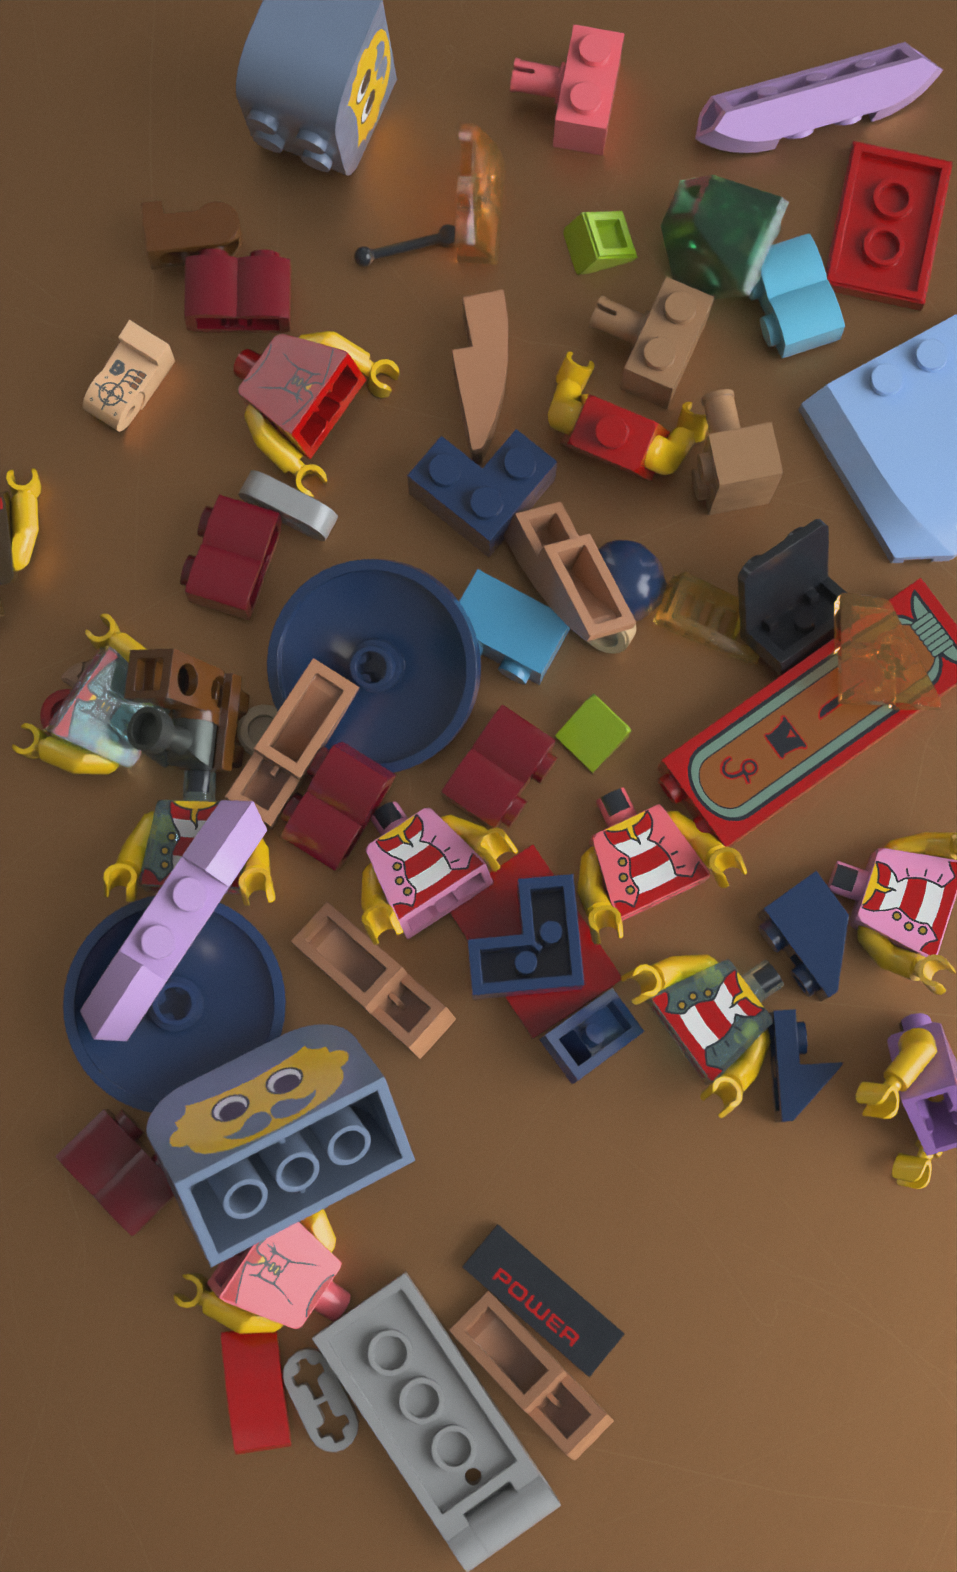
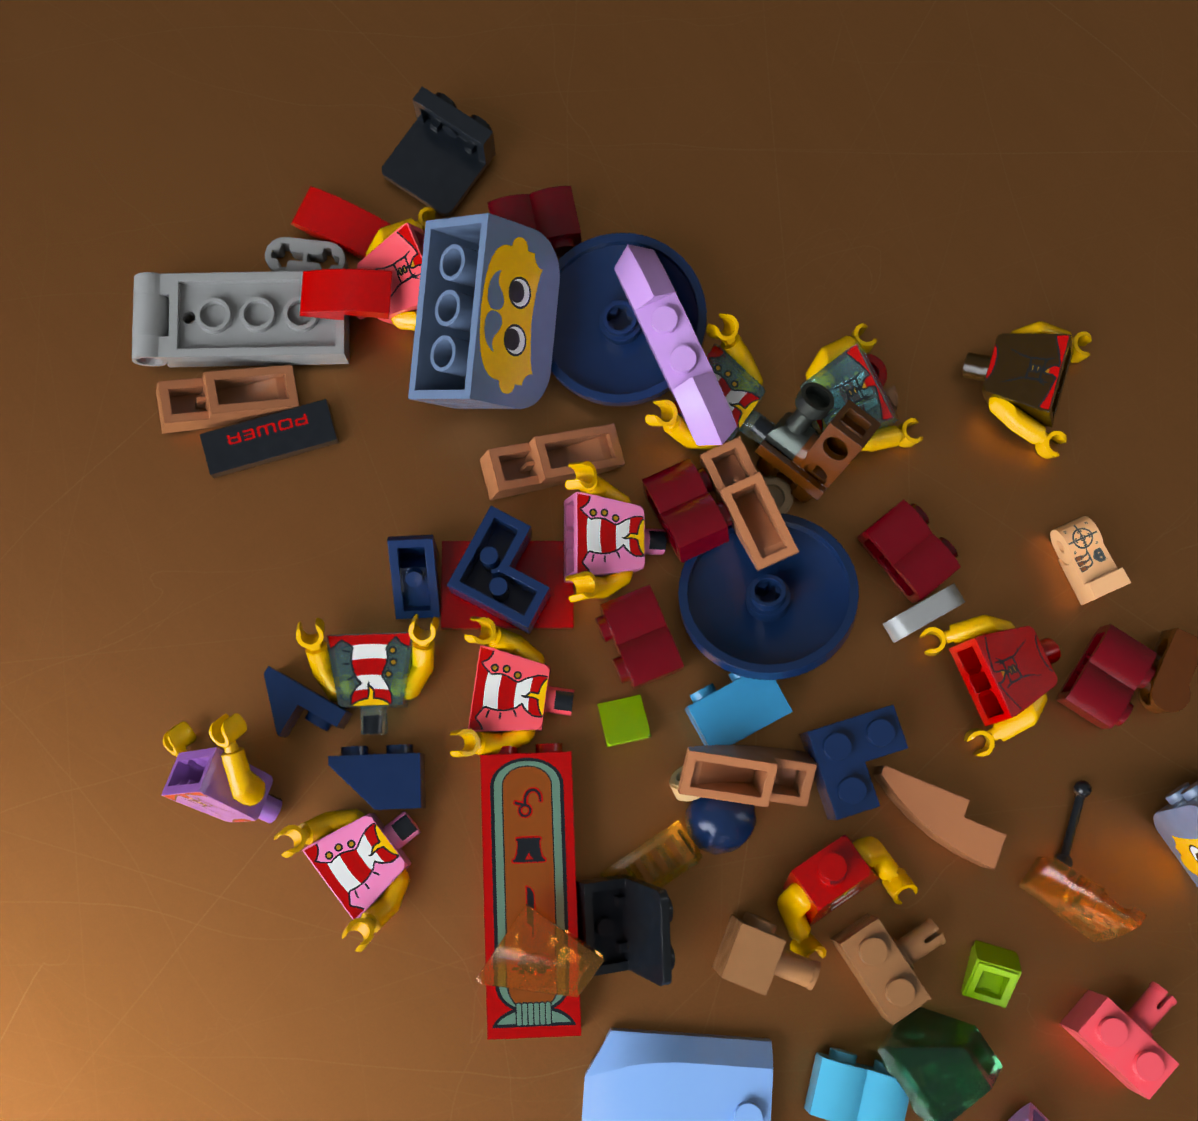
camera: 120 degrees right, 0 degrees up
none -> red slope [300,269,392,320]
none -> black bracket [382,86,496,217]

